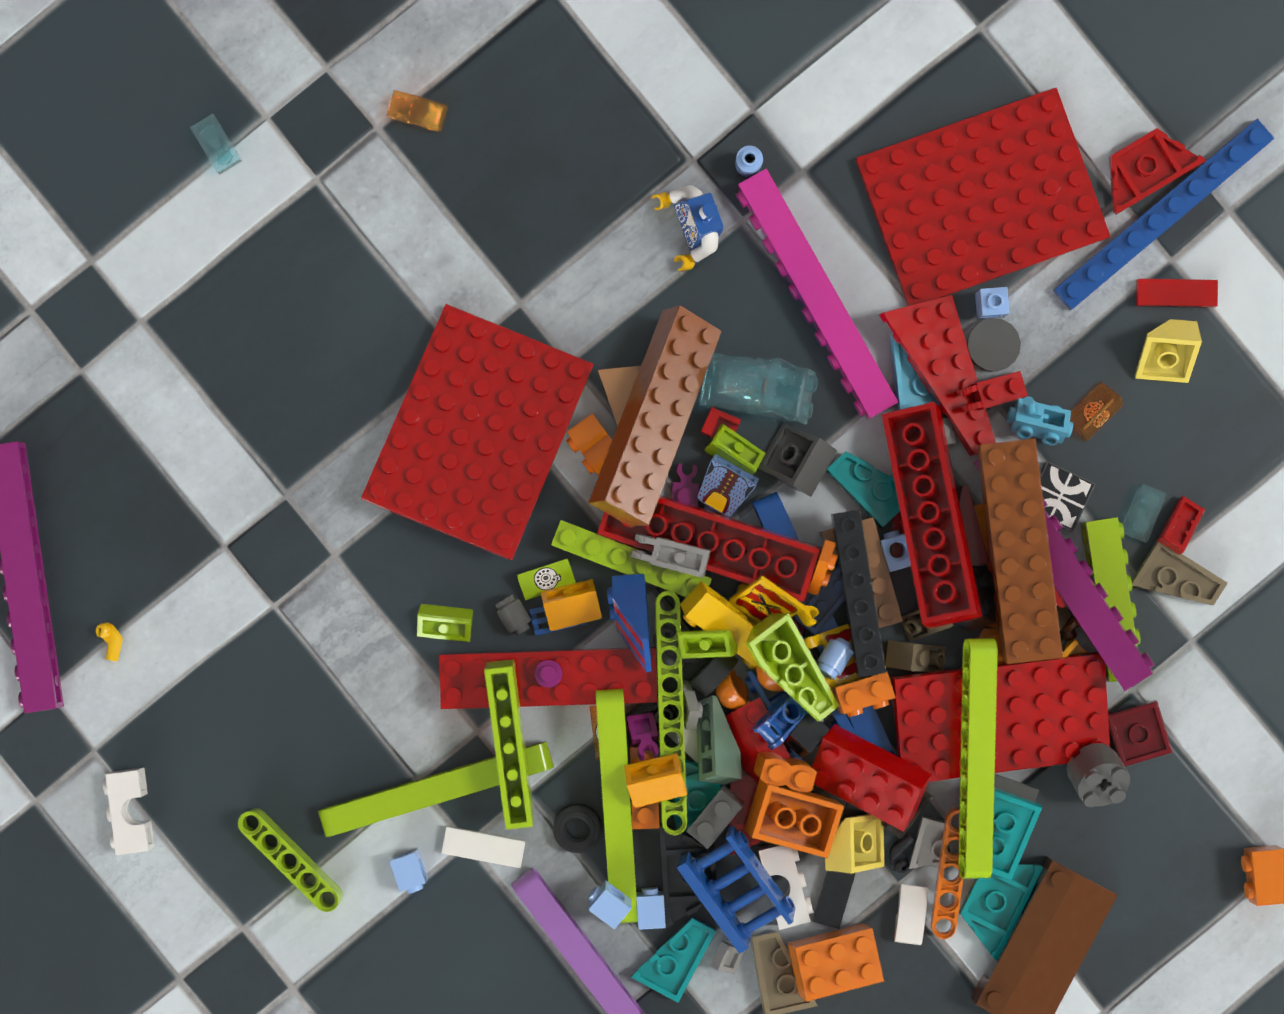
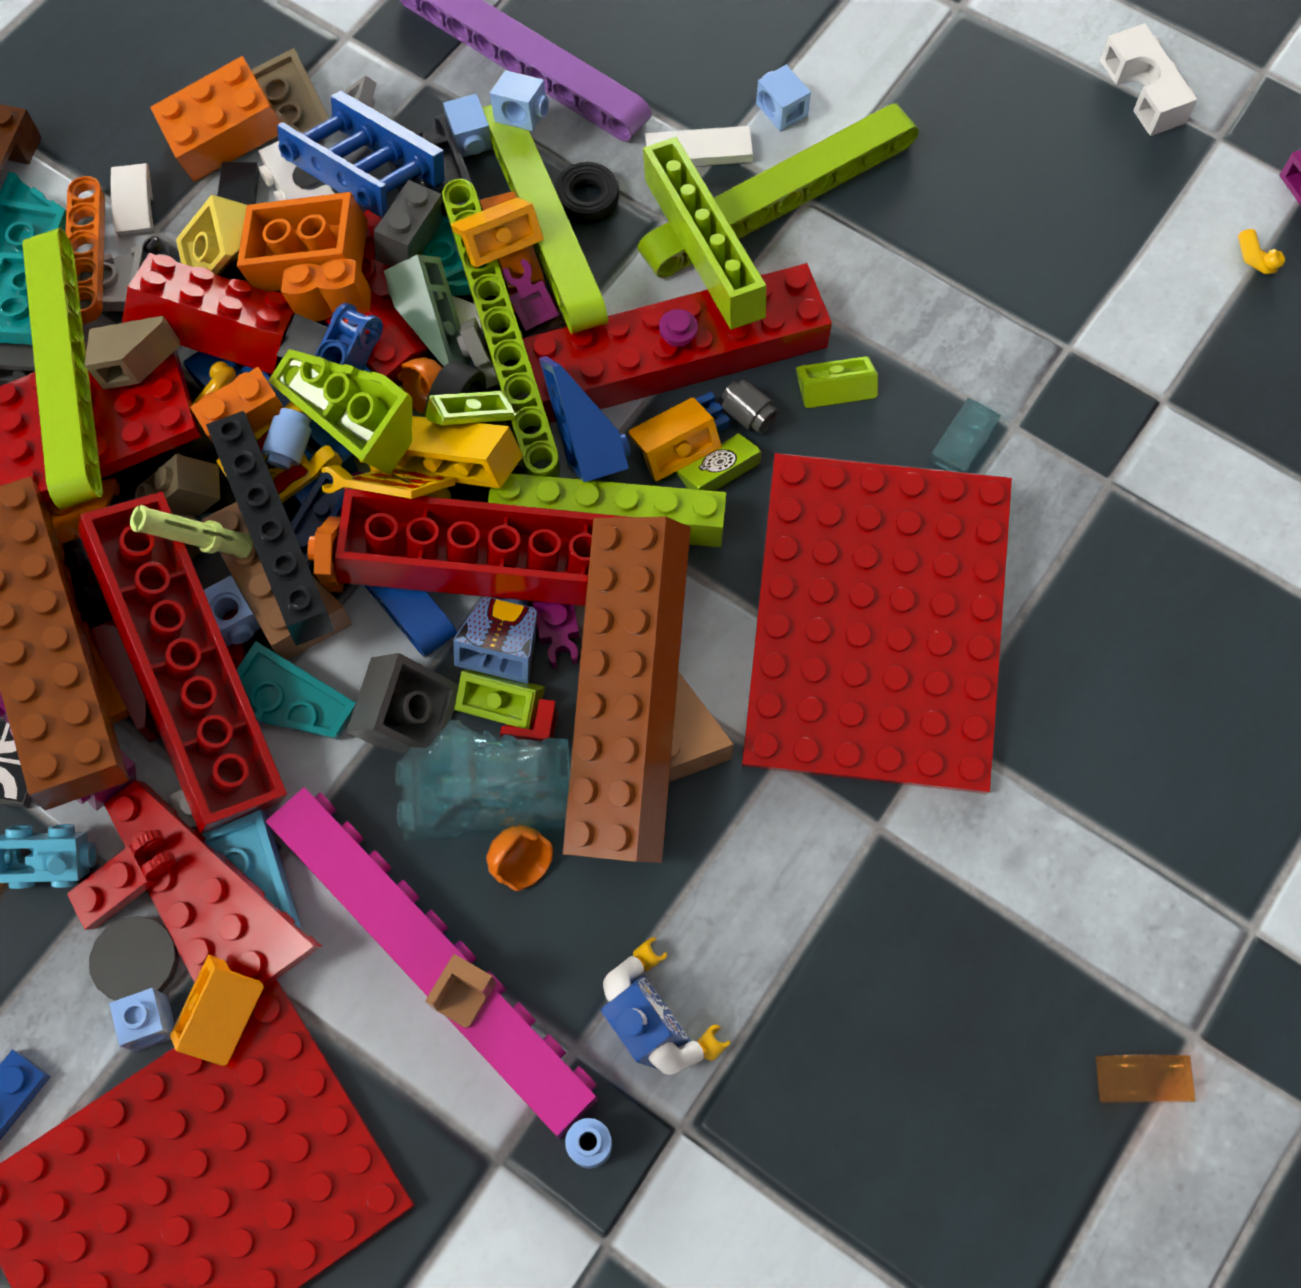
camera: 170 degrees right, 20 degrees down
lime beam [238,808,343,912] -> none
orange brick [566,413,612,476] -> none
light grey hinge [631,534,711,577] -> none
teal wing [631,917,716,1003] -> none
none -> dark tan slope [84,316,180,390]
none -> yellowish green pin [130,505,253,559]
none -> light orange panel [170,954,263,1066]
none -> yellow arm [192,361,236,405]
none -> medium nougat panel [425,954,496,1029]
none -> orange hair [486,824,553,891]
none -> clear light blue plate [929,397,1001,473]

